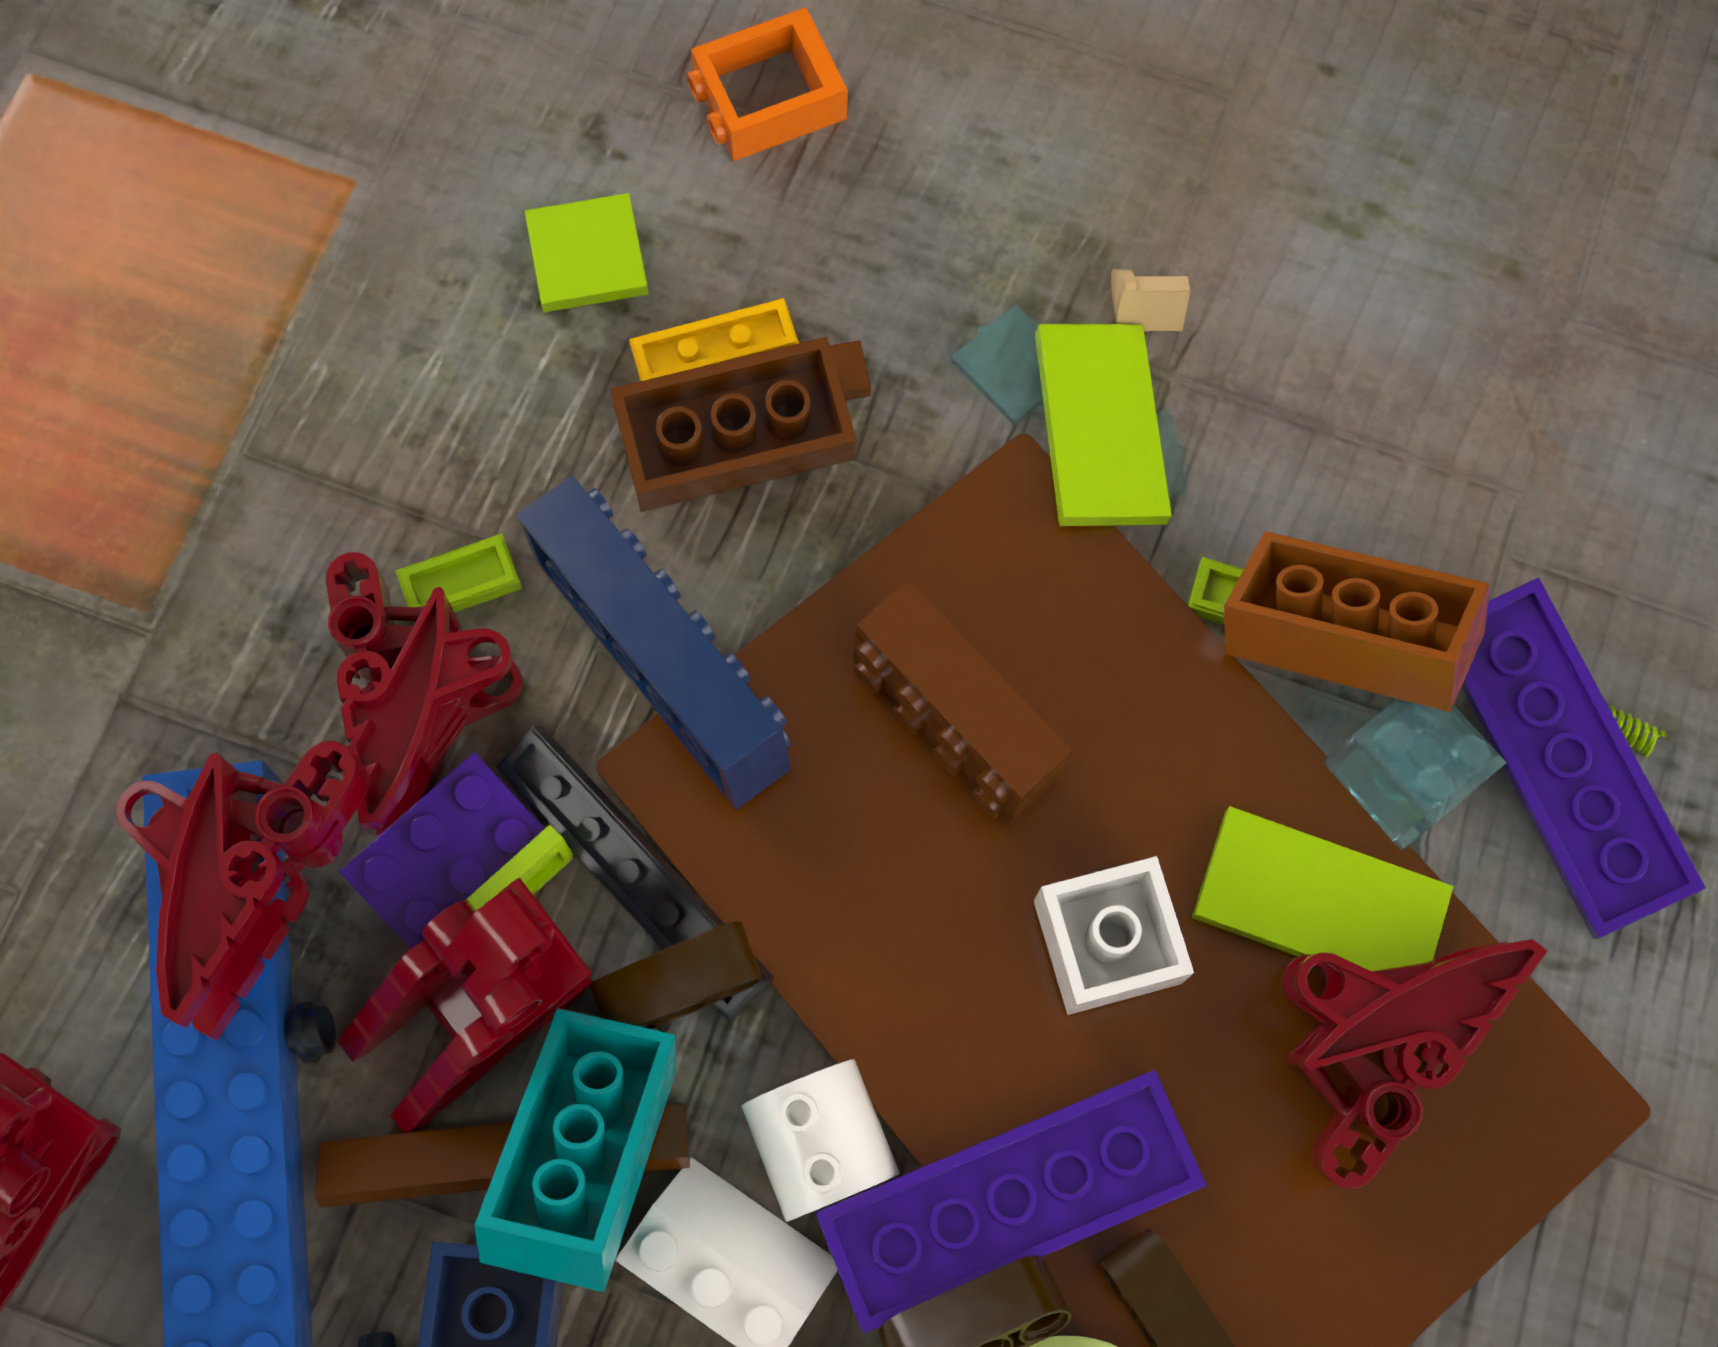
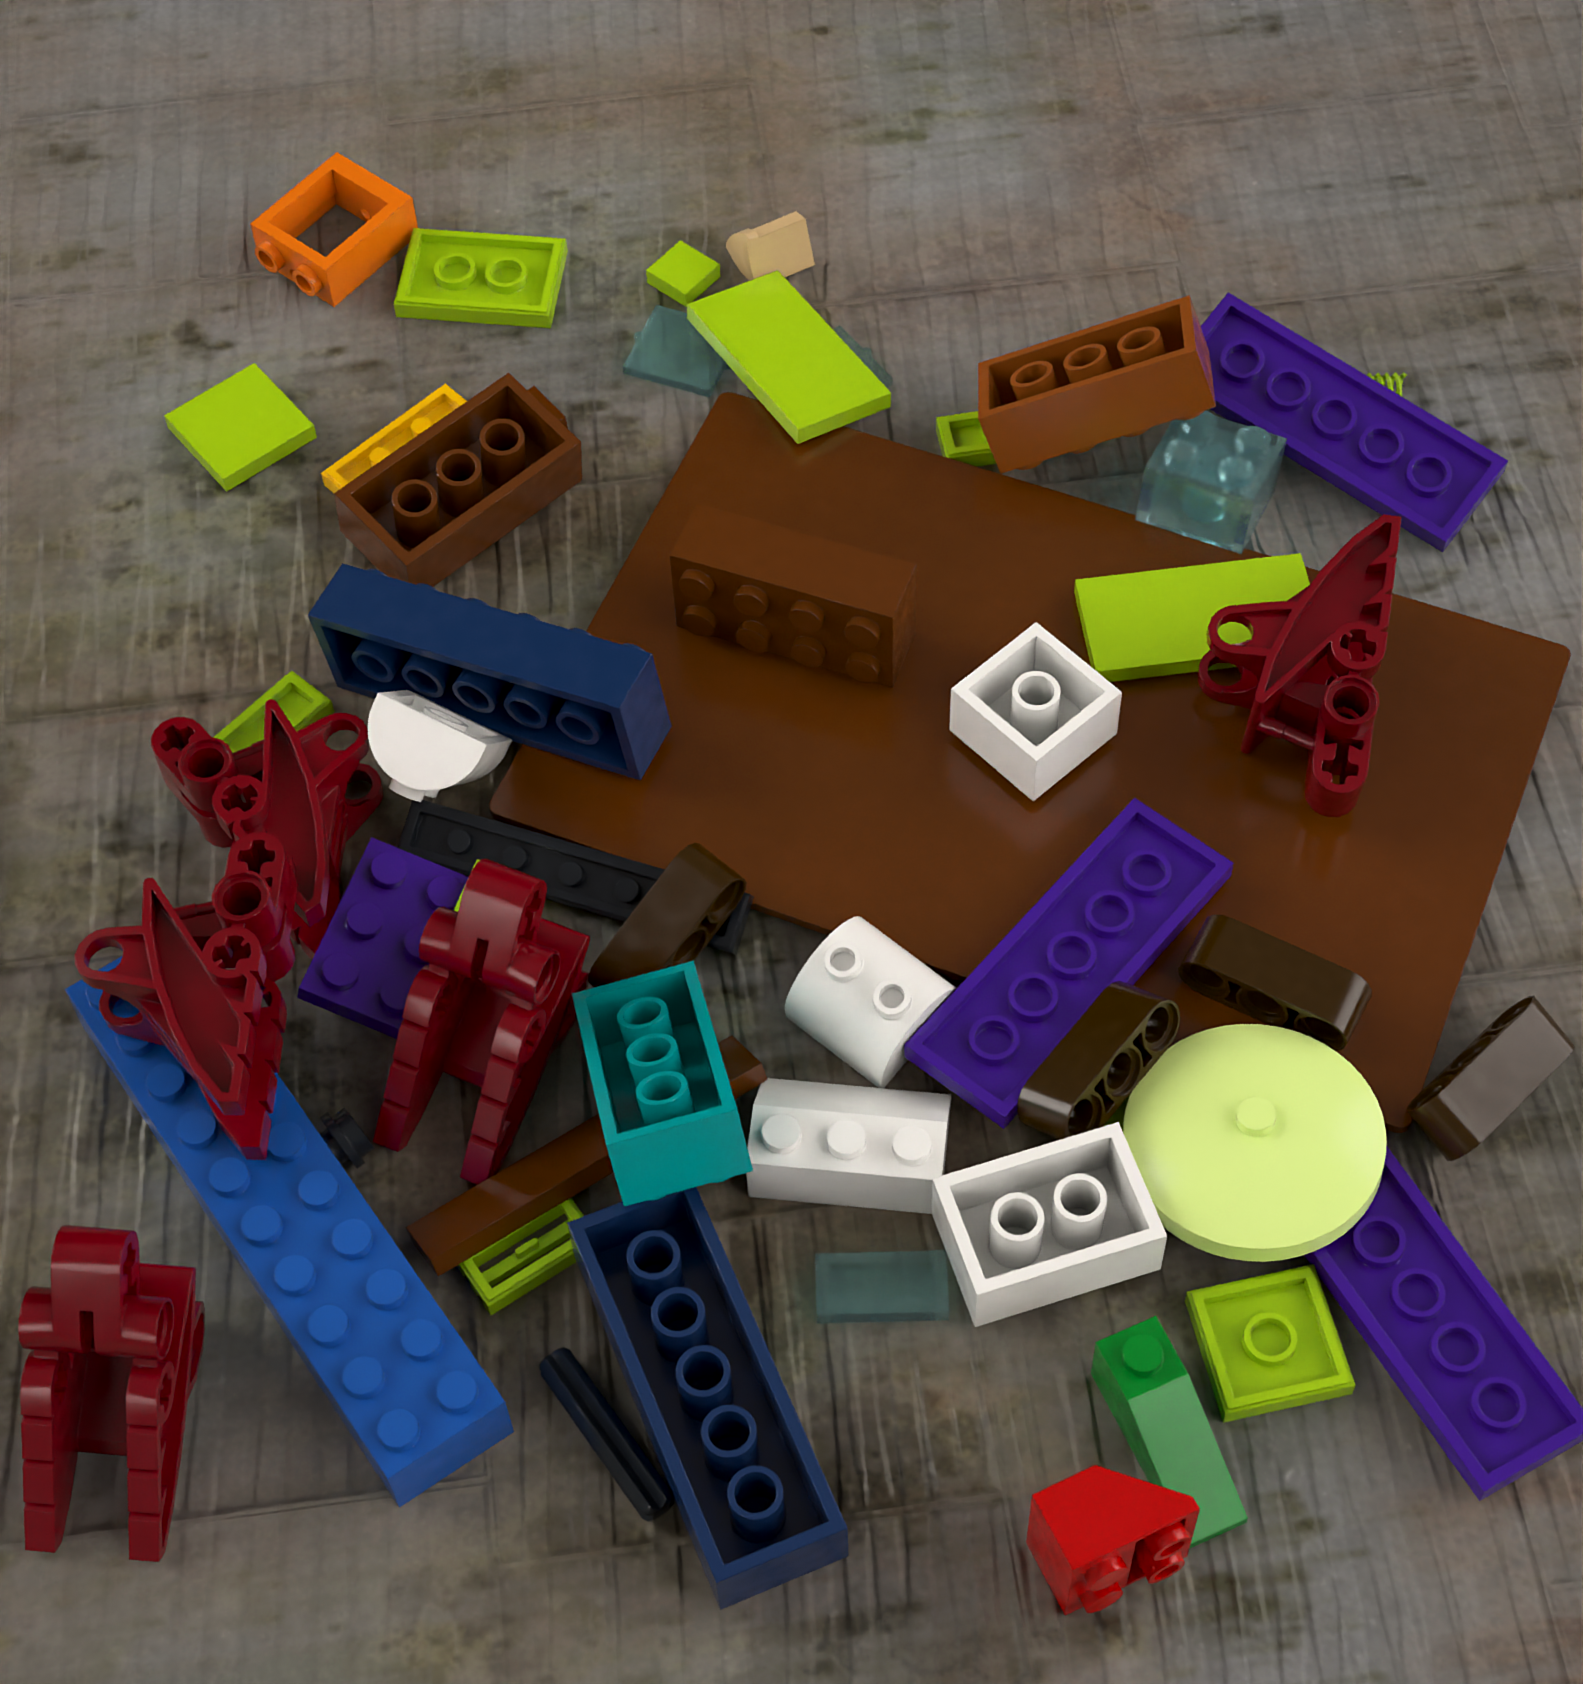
camera: 20 degrees left, 15 degrees down
none -> white brick [368,690,512,802]
none -> lime tile [393,228,568,328]
none -> lime tile [457,1198,584,1316]
none -> lime tile [646,240,721,307]

